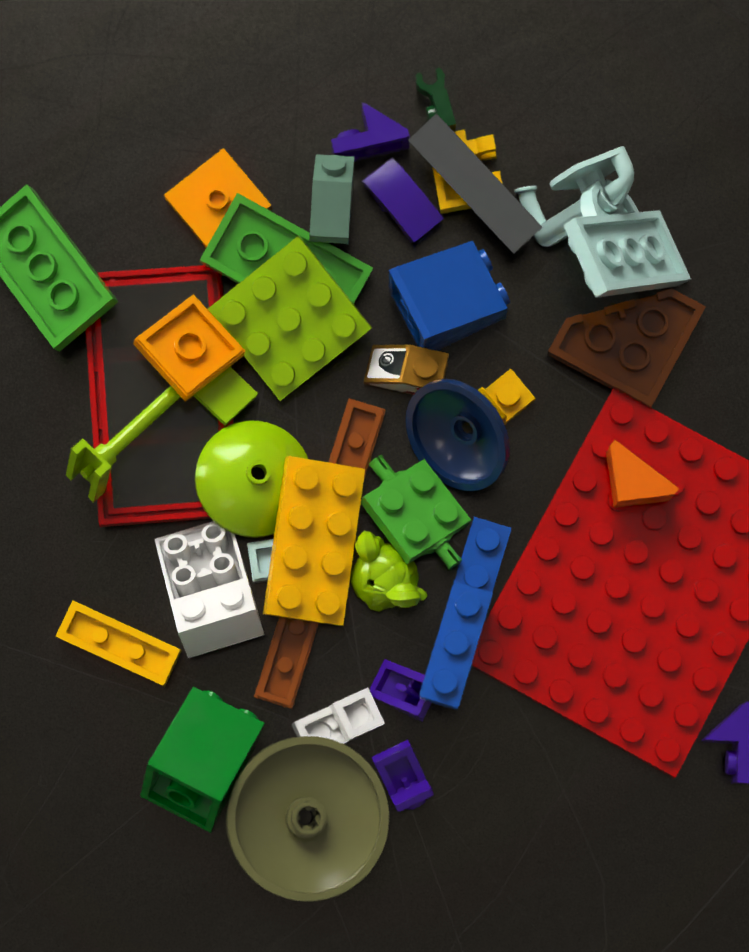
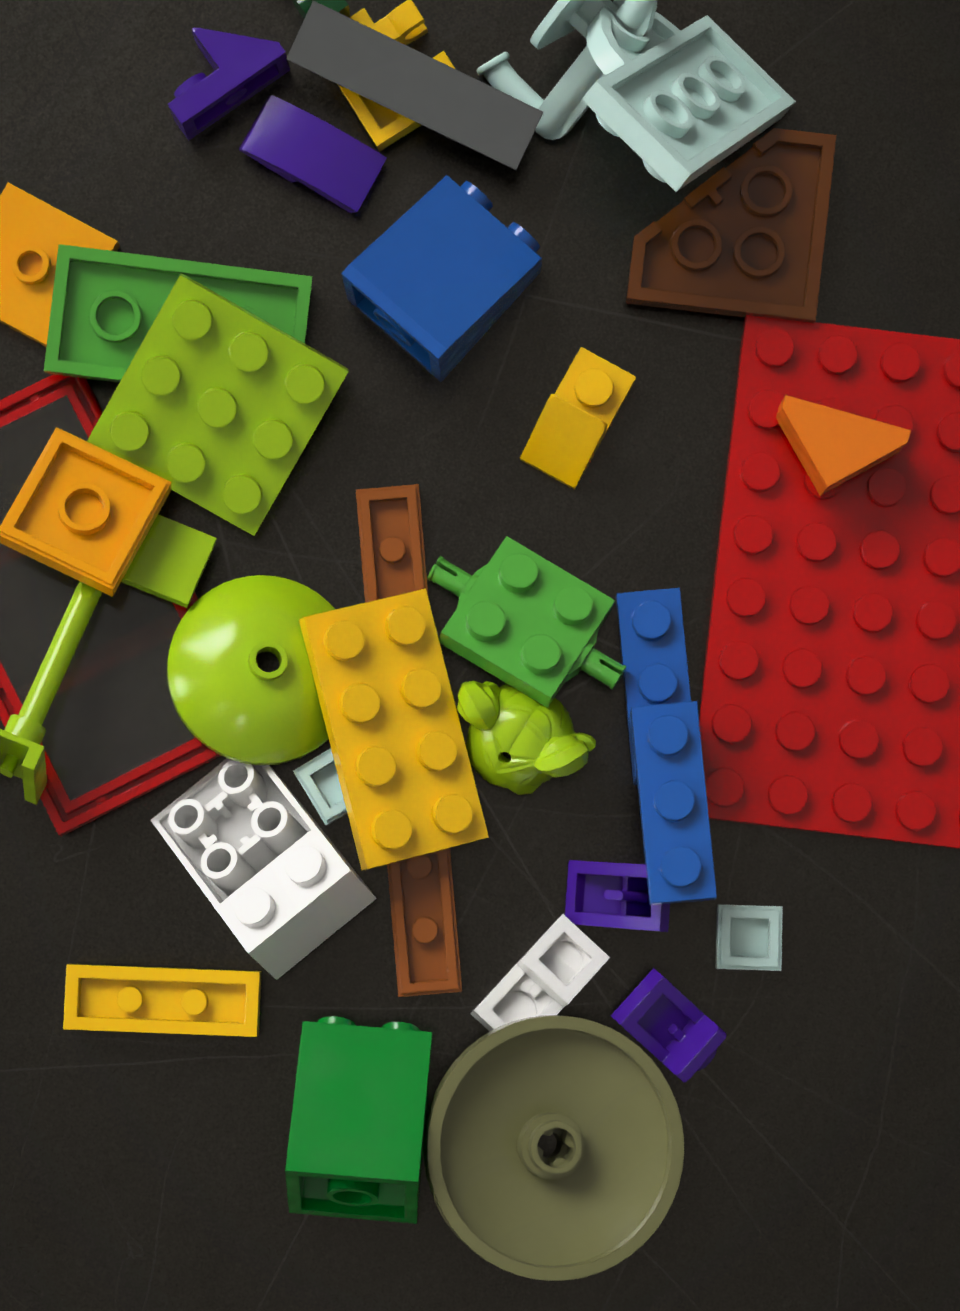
camera: 20 degrees left, 5 degrees up
sand green slope [309,154,354,244] -> none
pearl gold slope [364,345,449,395] -> none
dark blue dish [406,379,510,491] -> none
none -> light aqua tile [715,904,783,971]

